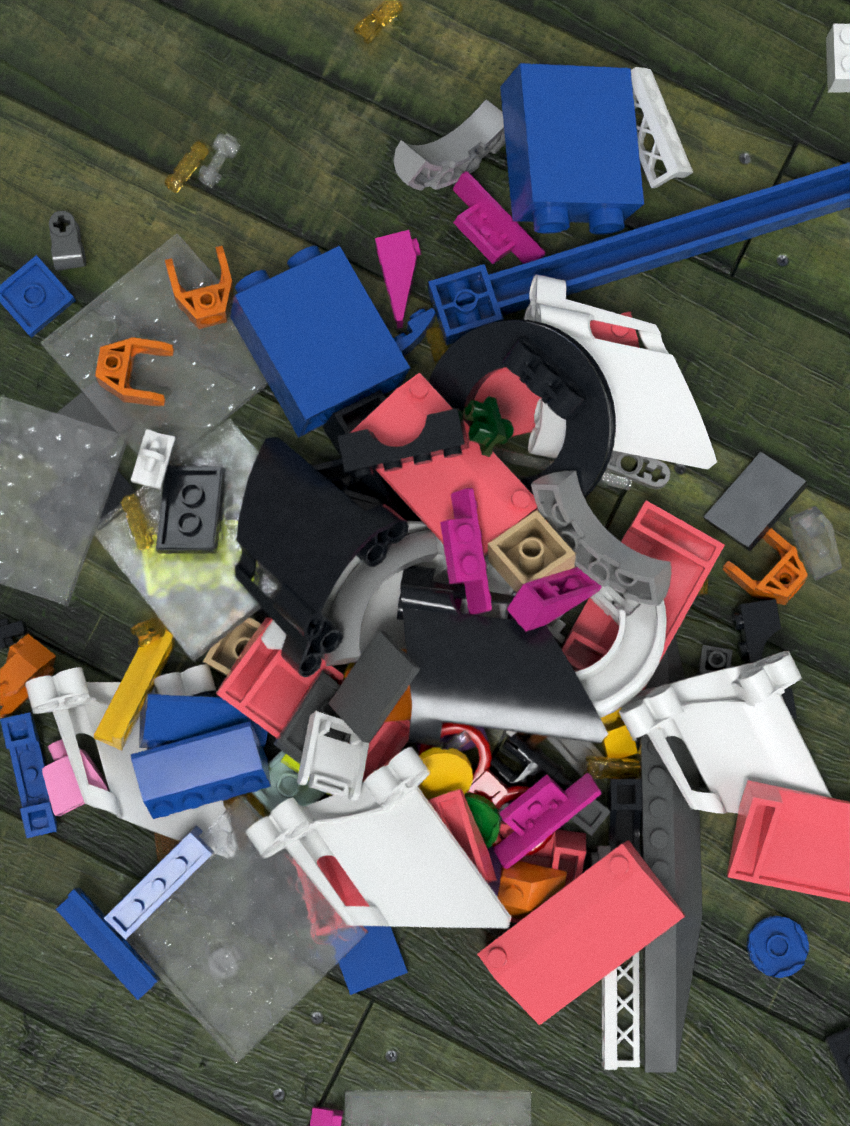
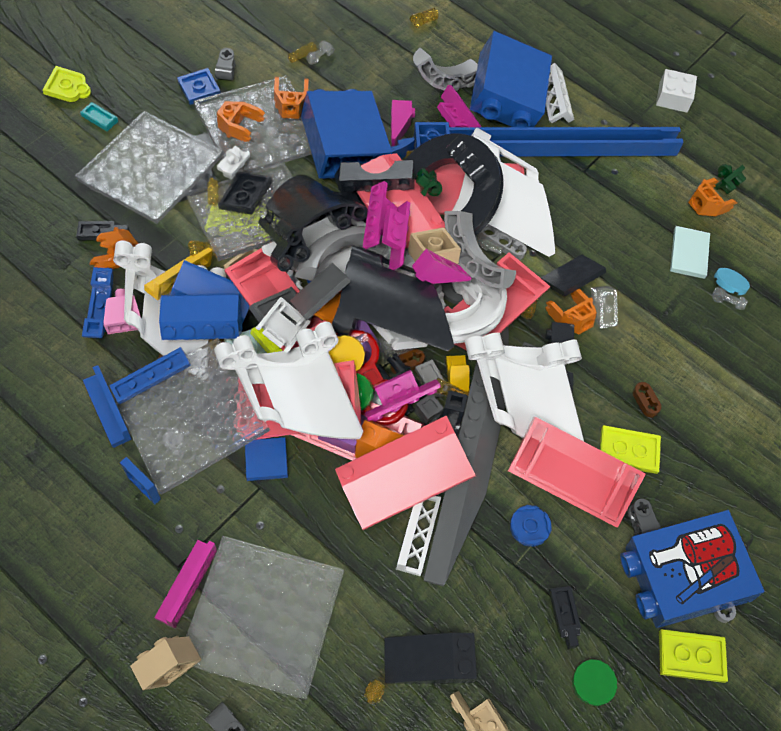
camera: 10 degrees right, 20 degrees down
none -> blue tile [120,457,161,505]
none -> dark pink bracket [363,181,397,249]

